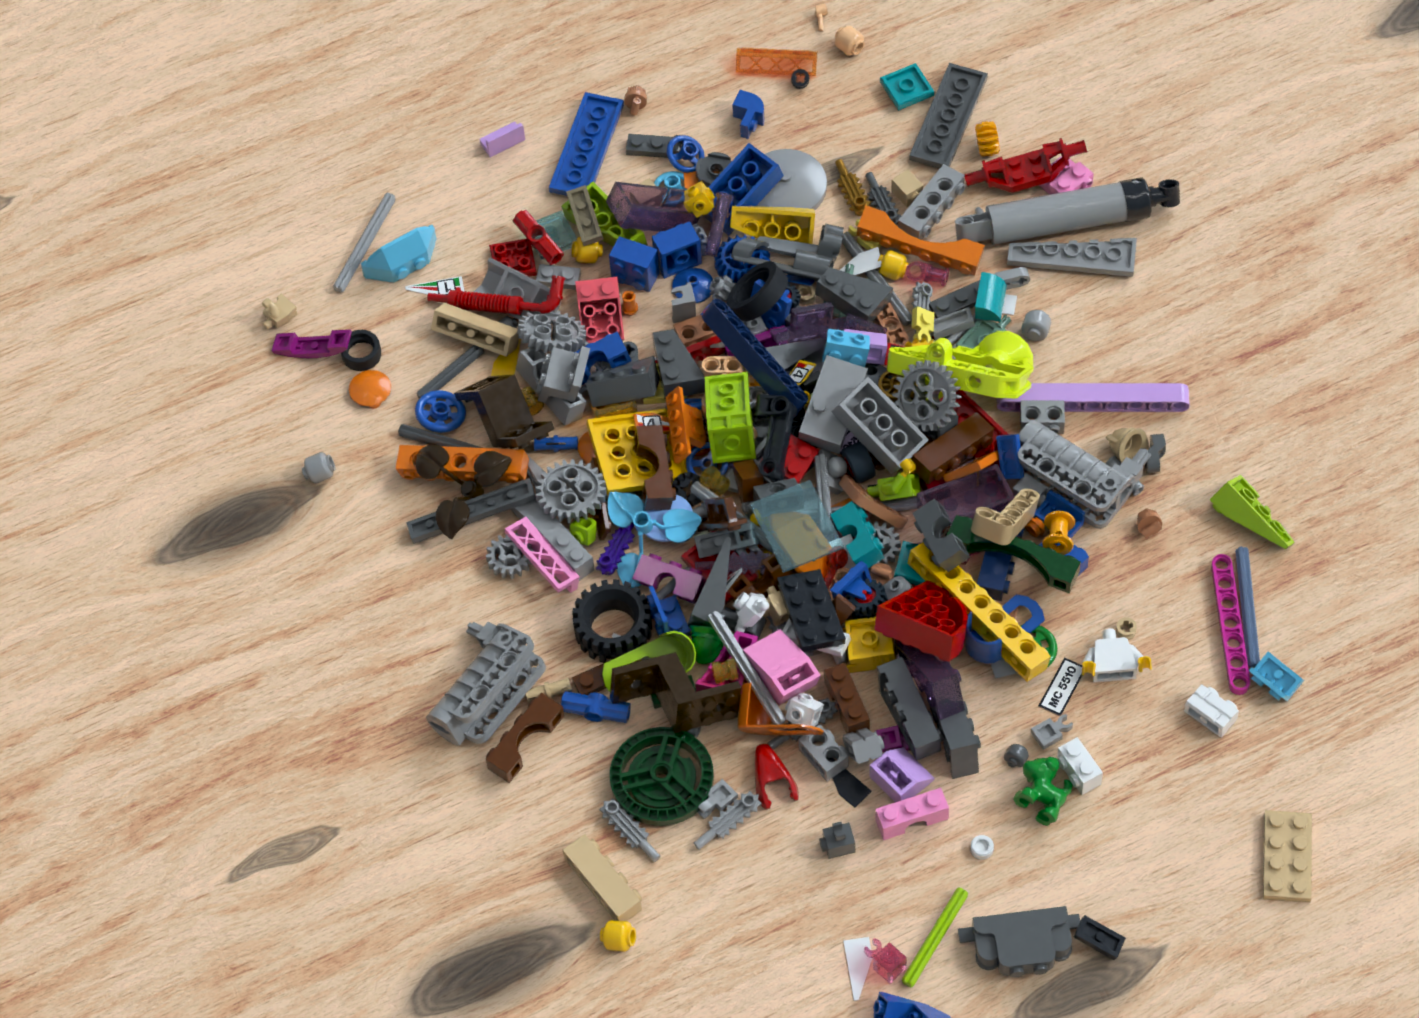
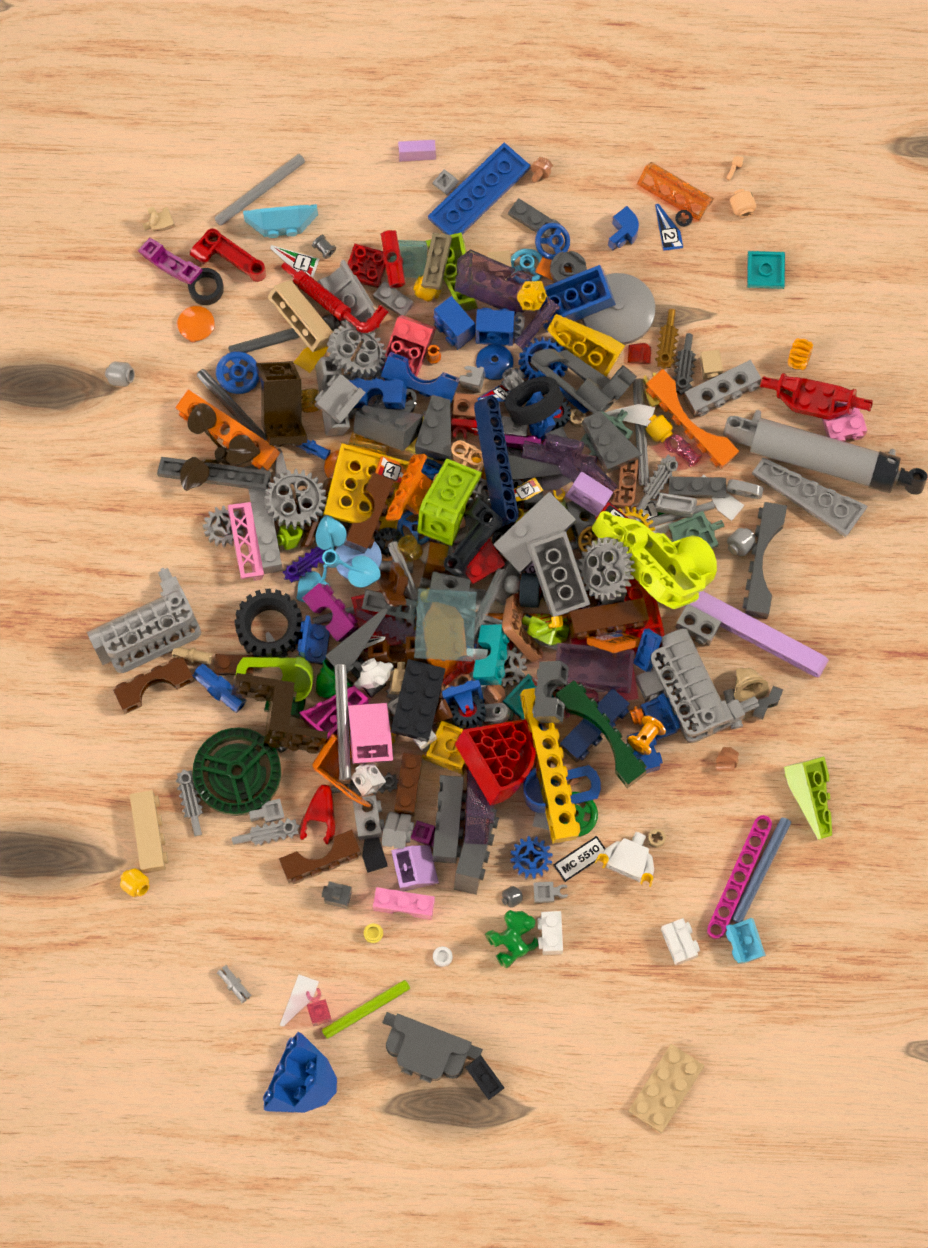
camera: 25 degrees right, 15 degrees up
clear yellow wheel [711,658,738,685] -> none
medium azure bracket [822,329,870,367] -> none
dark grey plate [909,63,988,169] -> none
light yellow plate [911,306,934,343] -> none
tan beam [971,489,1040,545] -> none
teal brick [975,272,1007,322] -> none
none -> red piece [190,228,266,282]
none -> light grey pin [217,965,252,1003]
none -> reddish brown arch [279,830,361,884]
none -> dark grey bush [312,234,337,259]
none -> light yellow plate [364,923,383,943]
none -> blue arch [381,352,460,403]
none -> light grey tile [433,169,459,195]
none -> blue gear [510,836,553,880]
none -> clear red slope [628,343,651,364]
none -> sticker [655,204,683,251]
none -> dark grey arch [742,502,787,619]

